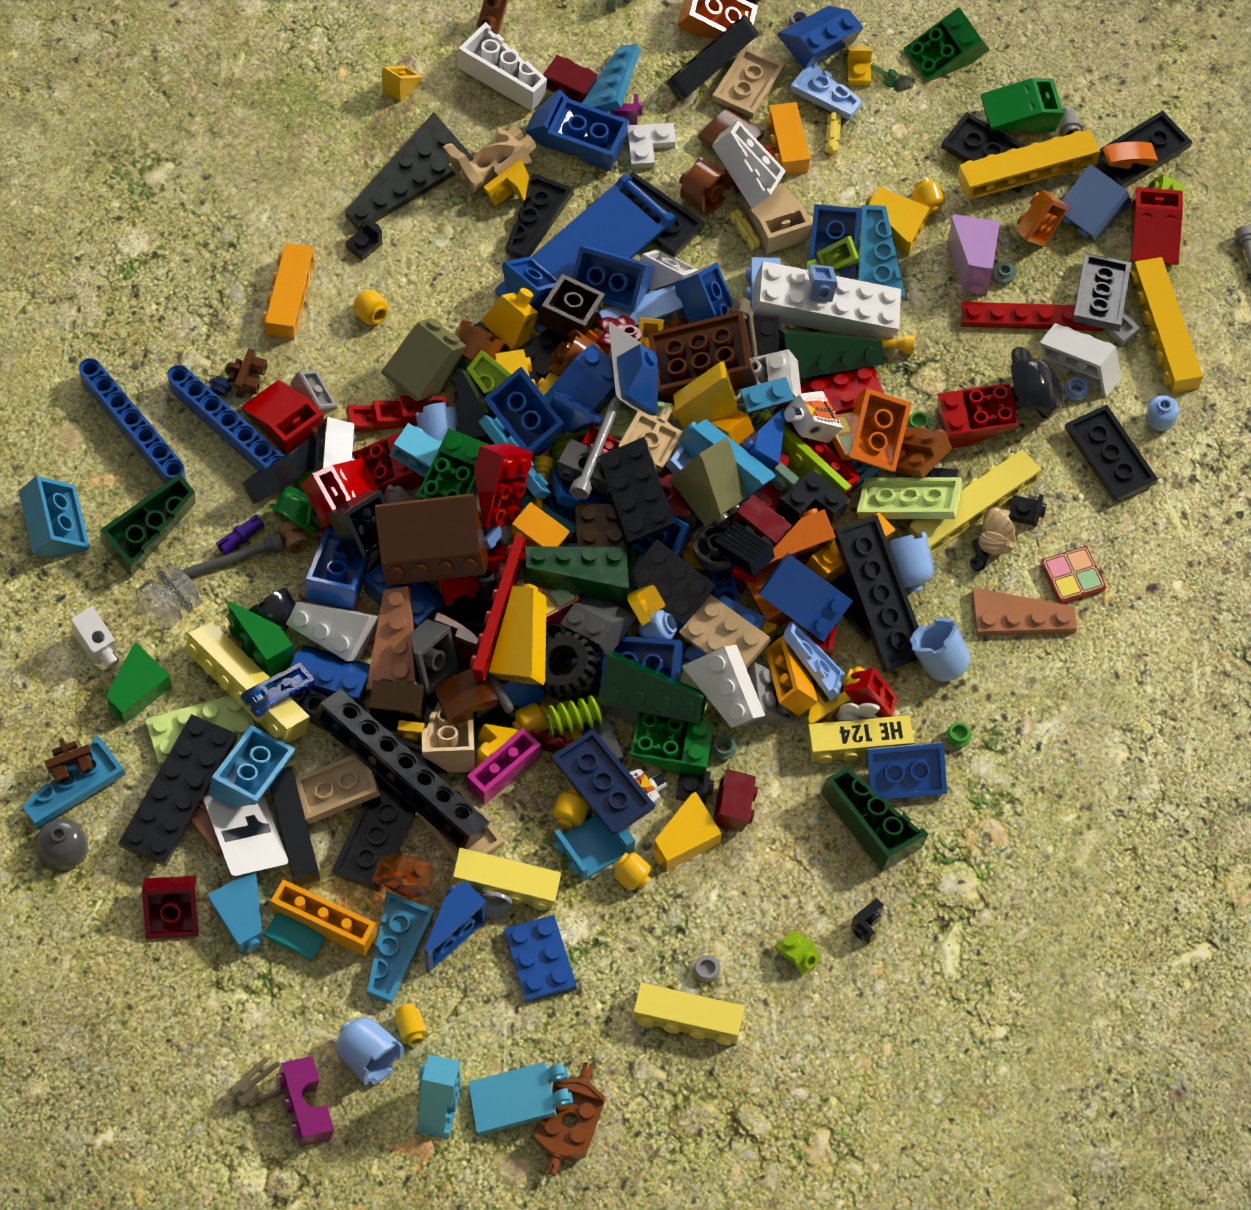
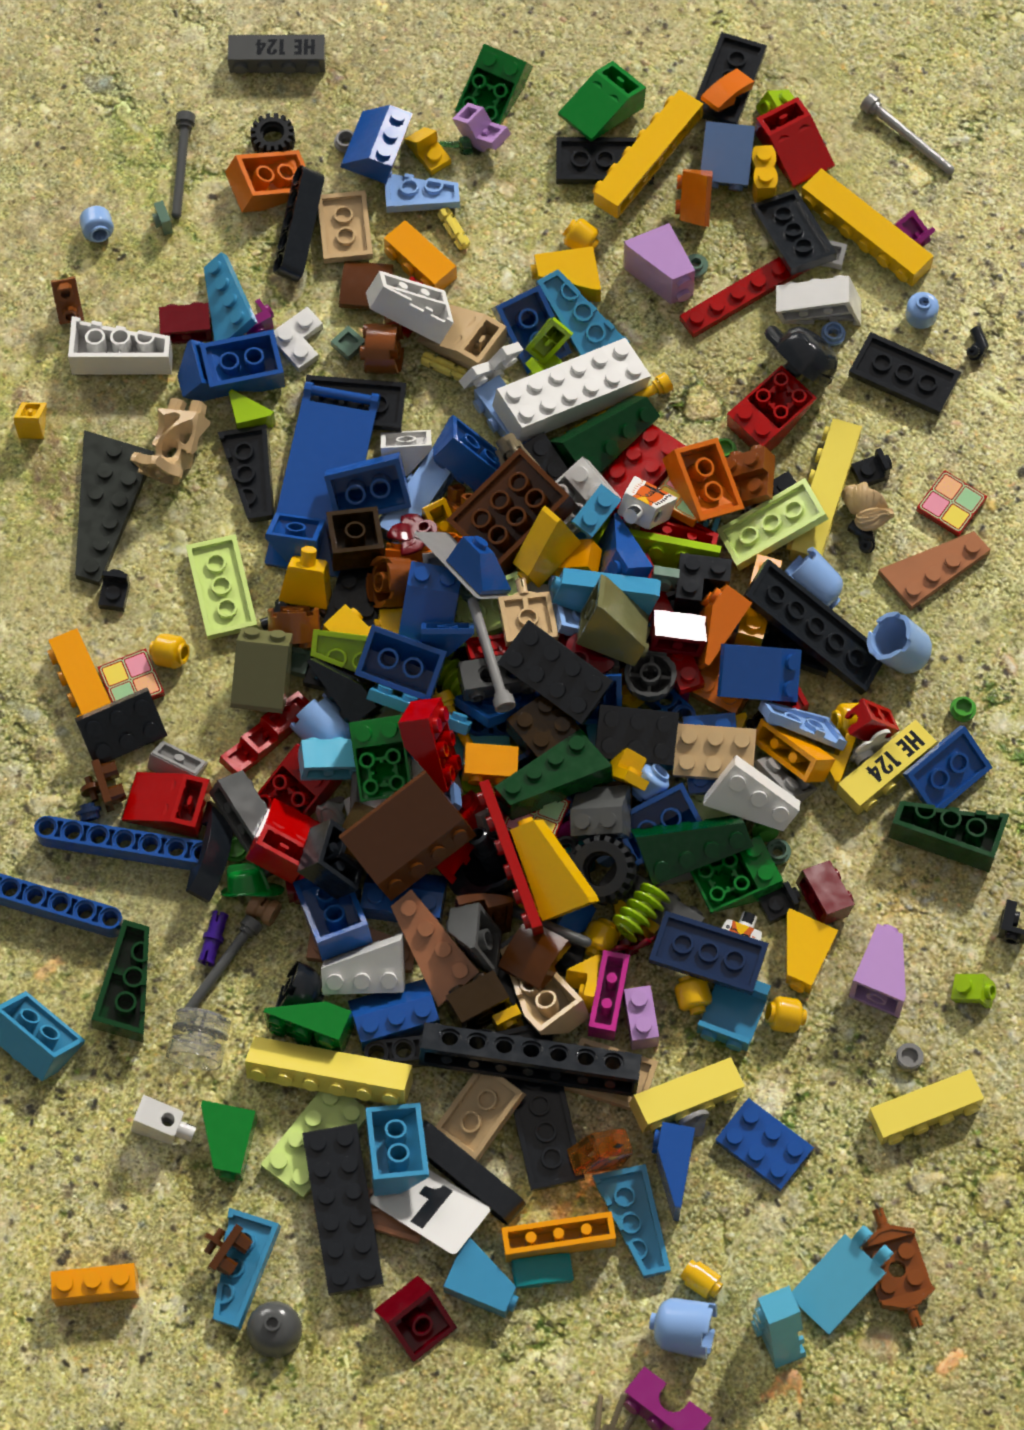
camera: 30 degrees left, 5 degrees up
clear blue plate [240,662,315,717] -> none
yellow slope [483,159,529,207] -> none
black brick [715,522,775,576] -> none
medium blue bracket [807,264,837,302] -> none
light grey cone [1060,107,1083,137] -> none
none -> black plate [75,687,168,764]
none -> tile [98,648,165,702]
none -> yellowish green plate [186,534,258,640]
none -> lime slope [229,389,276,429]
none -> sand green plate [331,326,365,361]
none -> lavender brick [452,103,511,152]
none -> white plate [459,342,524,389]
none -> lavender brick [623,985,659,1050]
none -> yellow brick [750,145,778,203]
none -> bright green plate [752,822,779,842]
none -> lavender slope [849,923,906,1018]
none -> magenta bracket [894,209,936,247]
none -> black arm [966,326,989,361]

